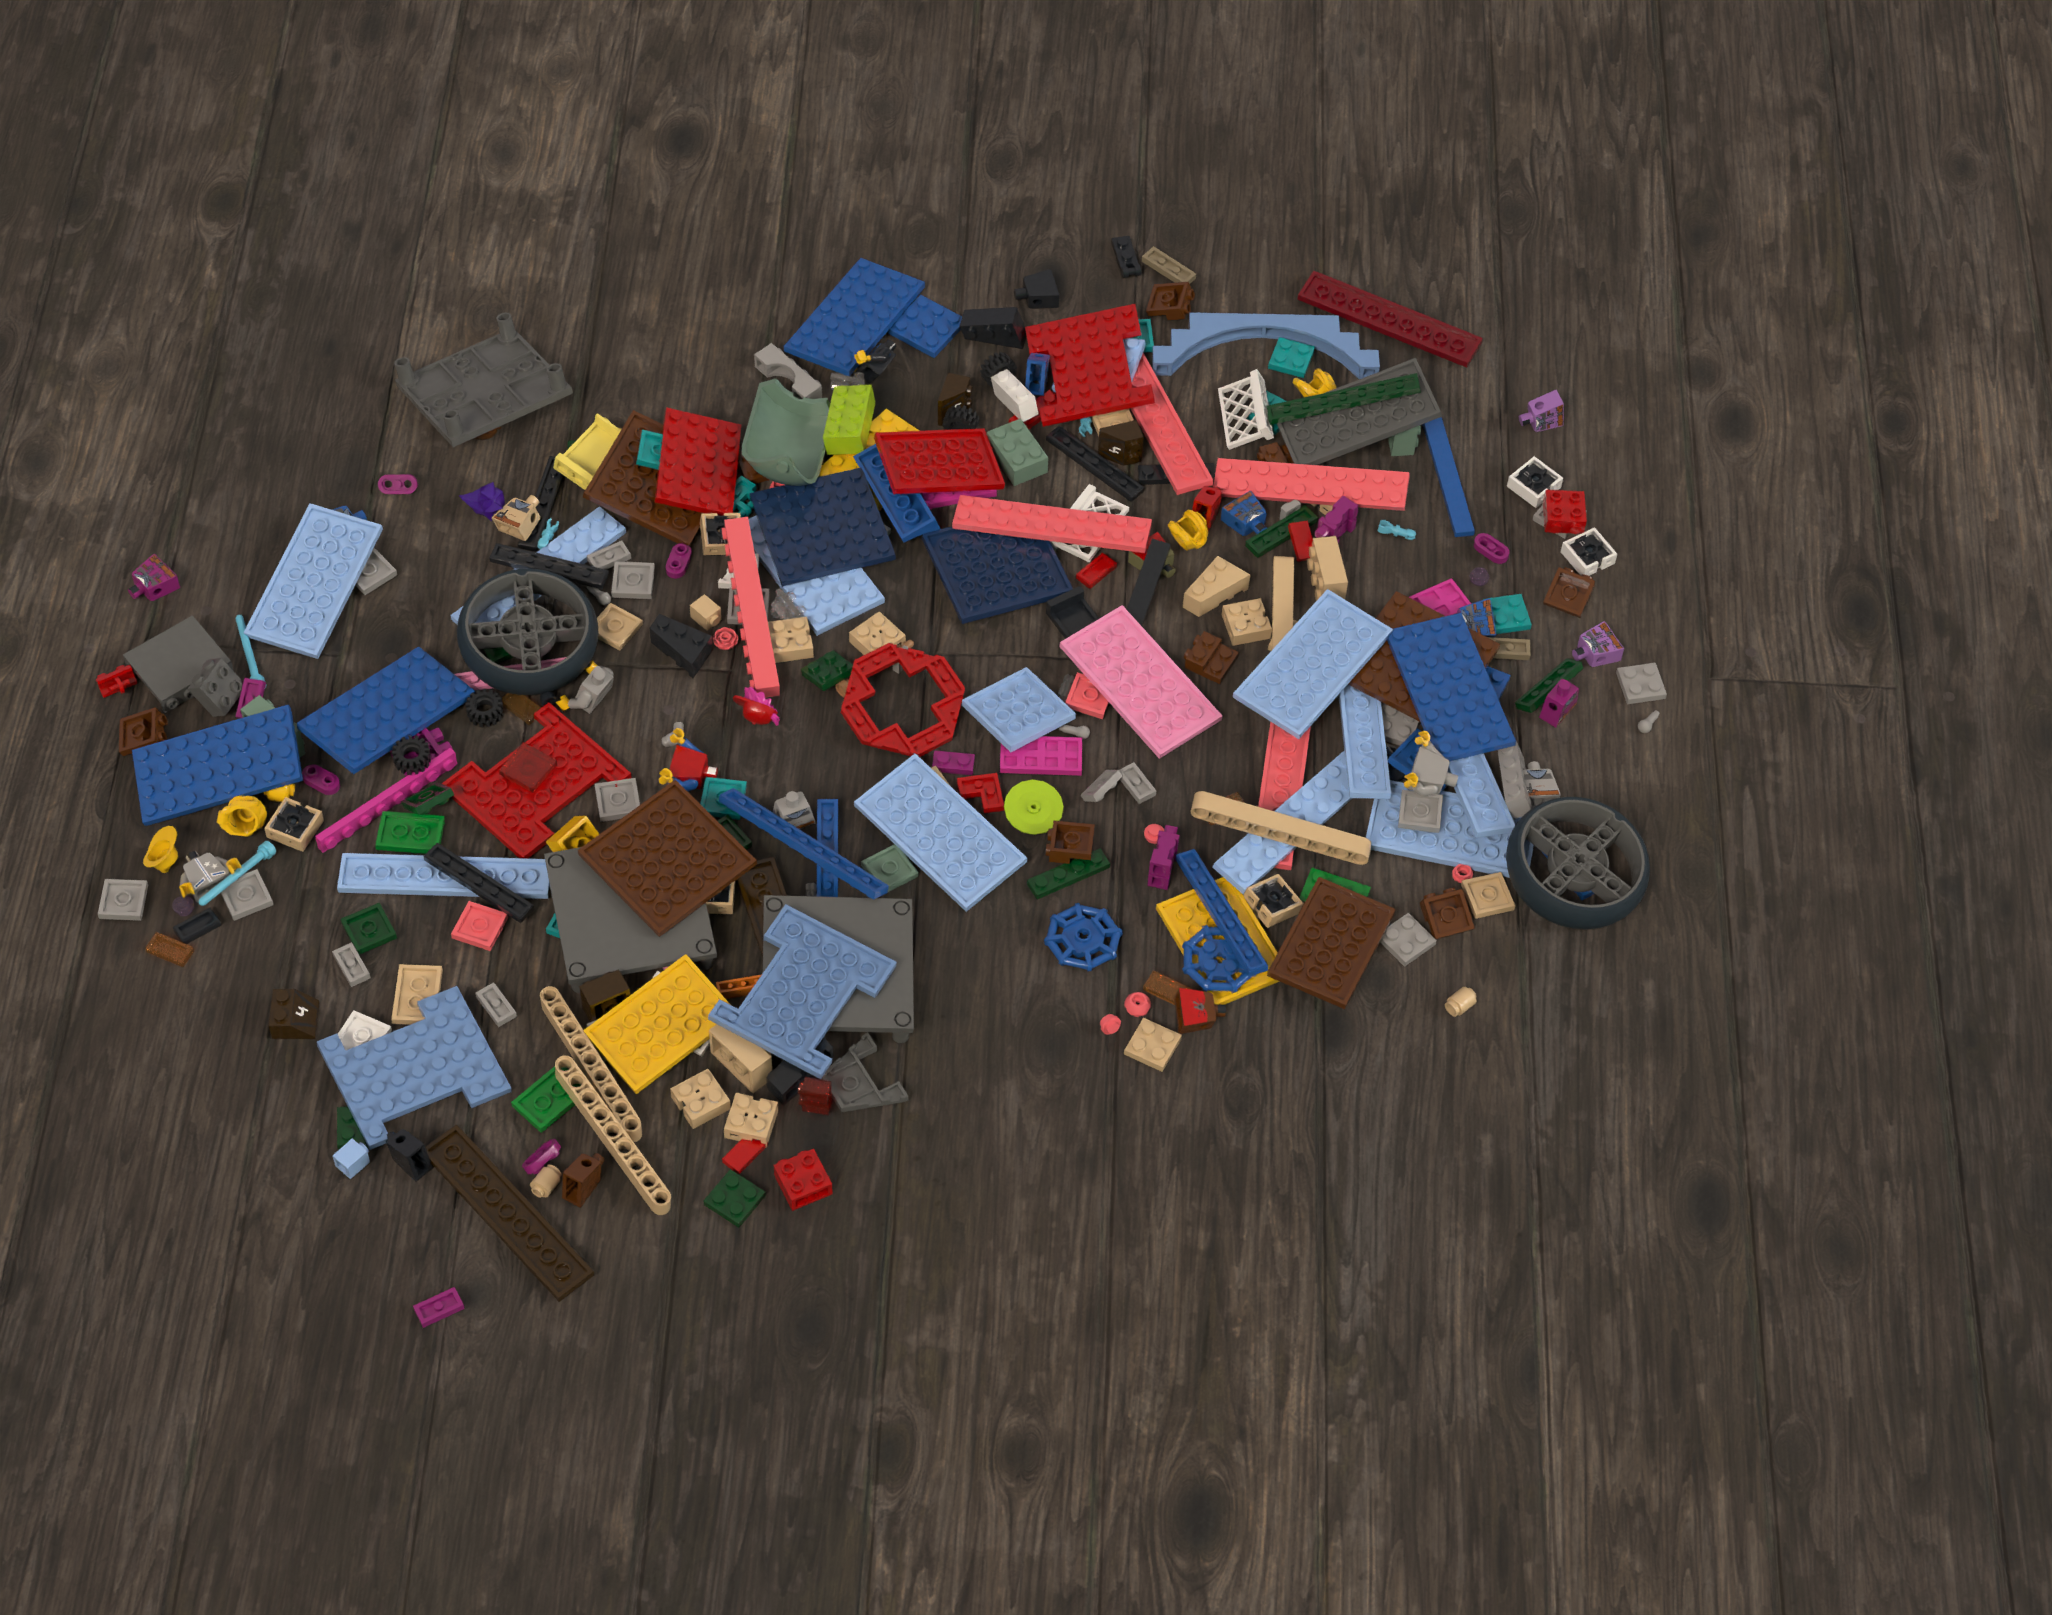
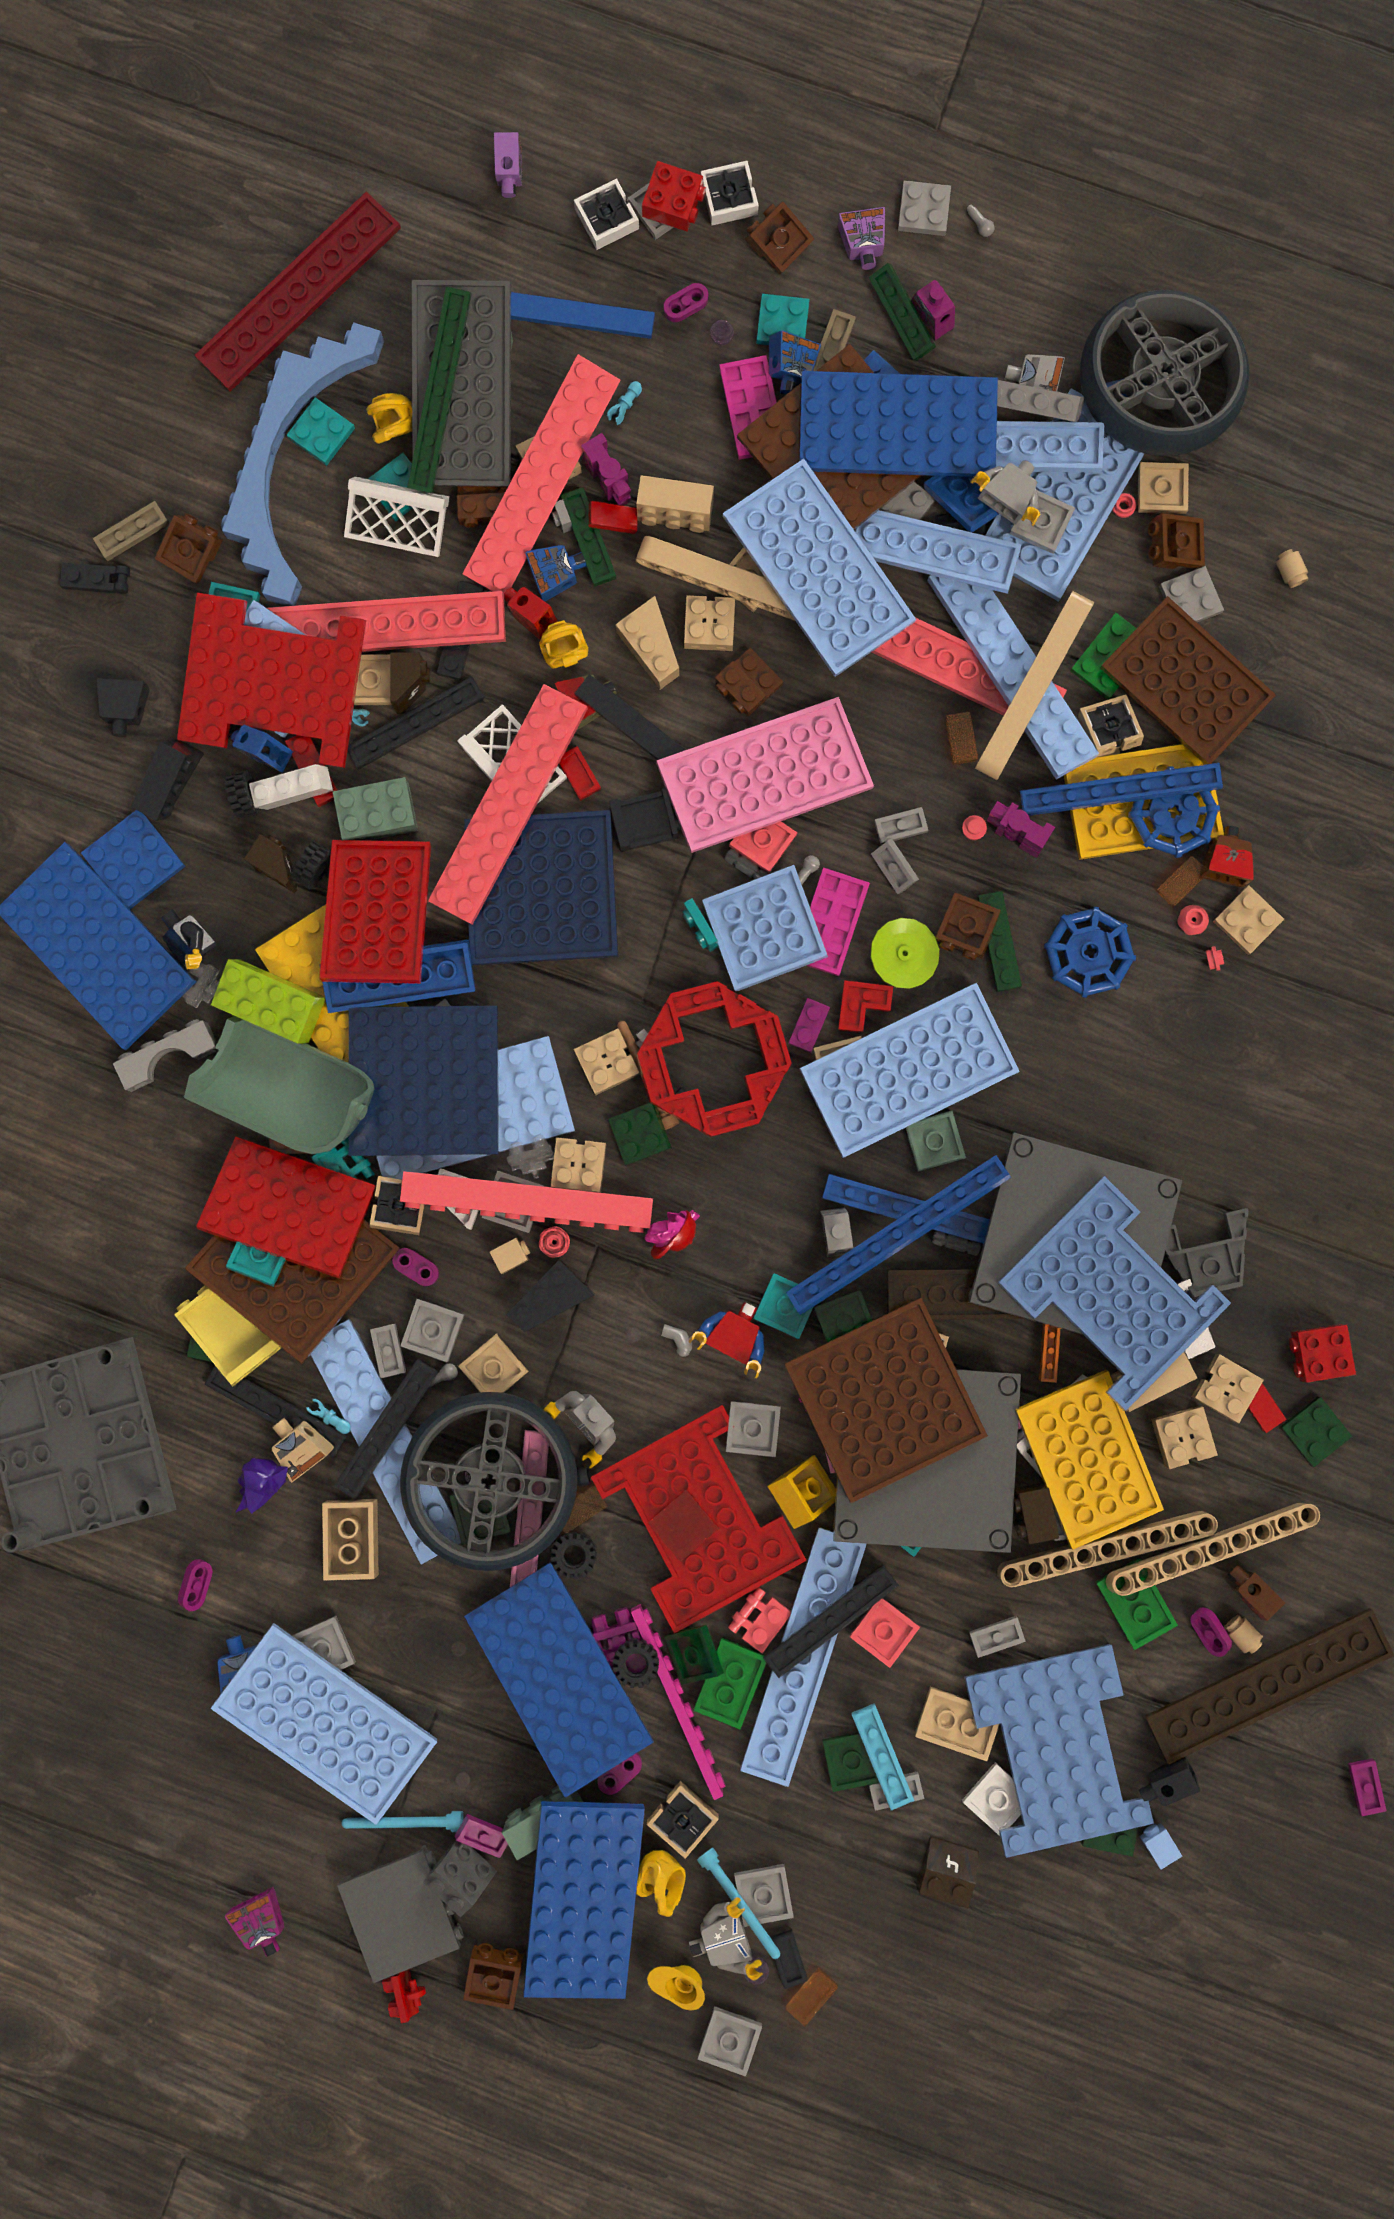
camera: 70 degrees left, 30 degrees up
clear red brick [798,1077,832,1116] -> none
none -> tan brick [322,1499,379,1580]
none -> teal plate [683,898,718,952]
none -> coral plate [728,1587,791,1653]
none -> medium azure tile [851,1704,914,1810]

